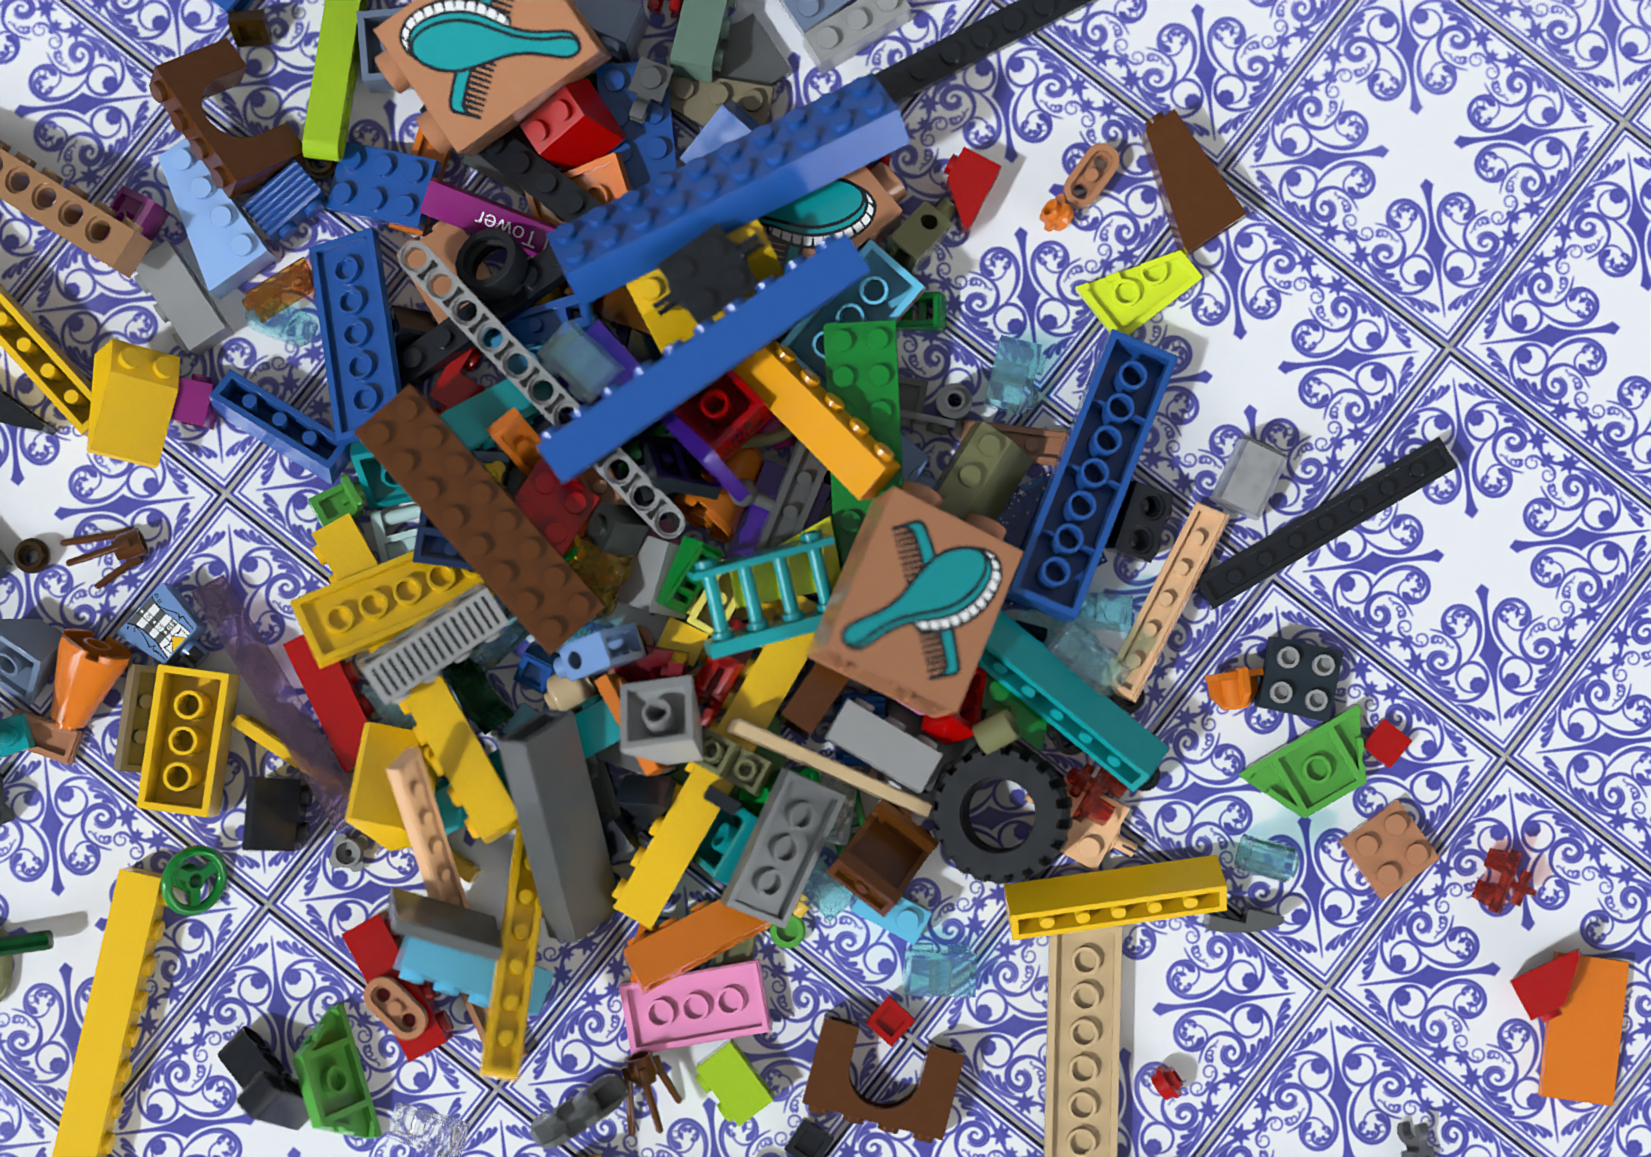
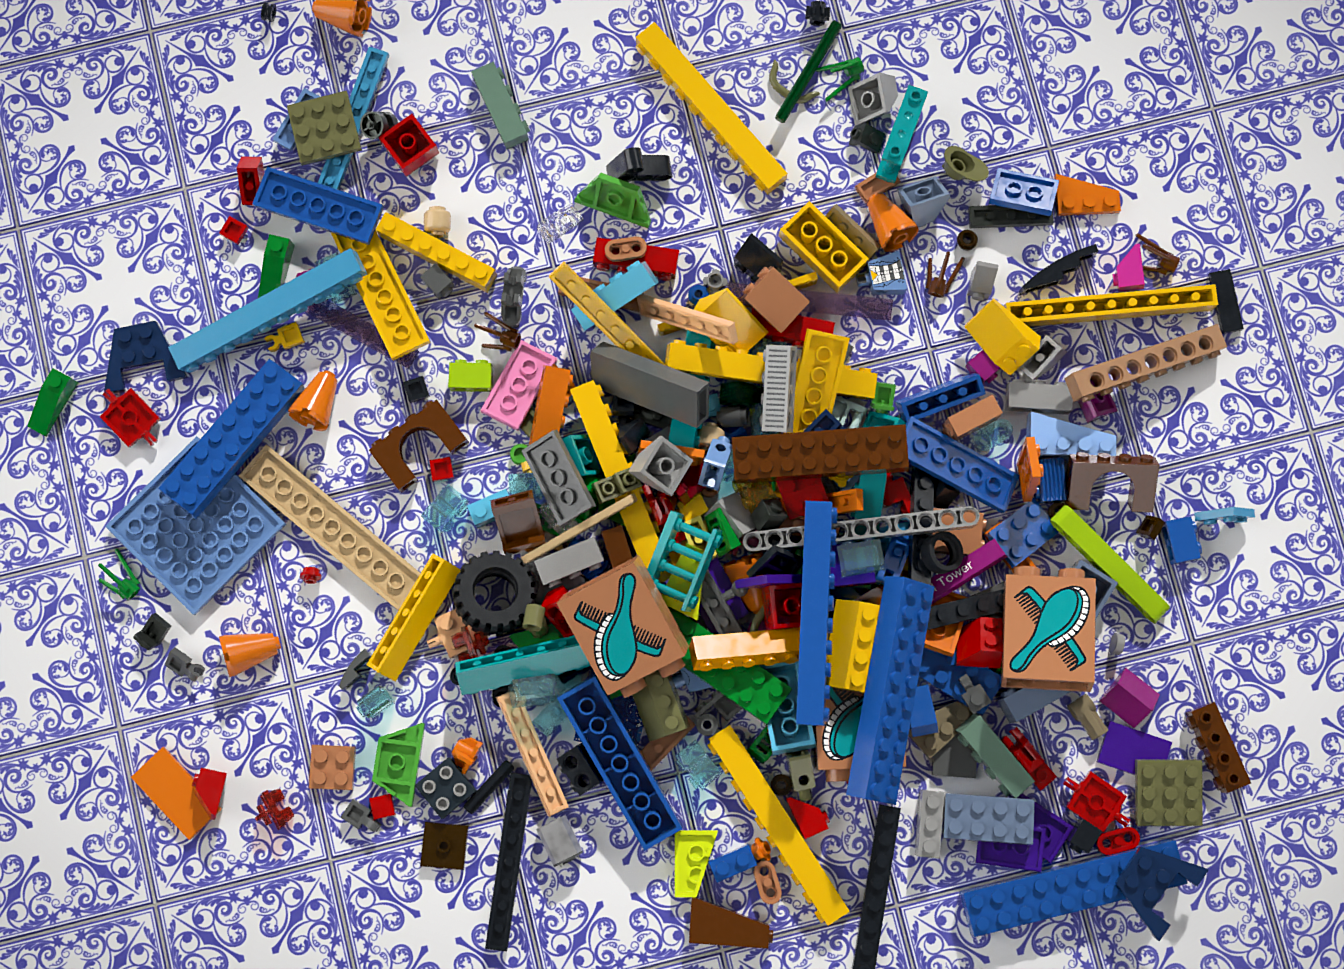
camera: 125 degrees right, 5 degrees down
green piece [161,845,227,916] -> none
clear orange hinge [242,257,315,323] -> none
dark grey tile [388,887,503,961] -> none
black plate [652,222,764,325] -> none
black tile [703,785,741,815] -> none
none -> orange cone [219,633,281,677]
none -> dark grey plate [341,799,382,832]
none -> dark brown plate [420,822,469,870]
none -> black axle [463,760,514,814]
none -> blue plate [688,285,709,305]
none -> yellow brick [707,725,850,926]
none -> blue brick [708,844,757,883]
none -> dark grey brick [717,405,748,428]
none -> nougat brick [742,266,810,333]
none -> dark brown plate [770,774,792,796]
none -> nougat brick [941,394,1003,441]
none -> light grey slope [967,261,999,301]
none -> orange plate [1017,437,1044,502]
none -> light grey slope [1019,335,1067,380]

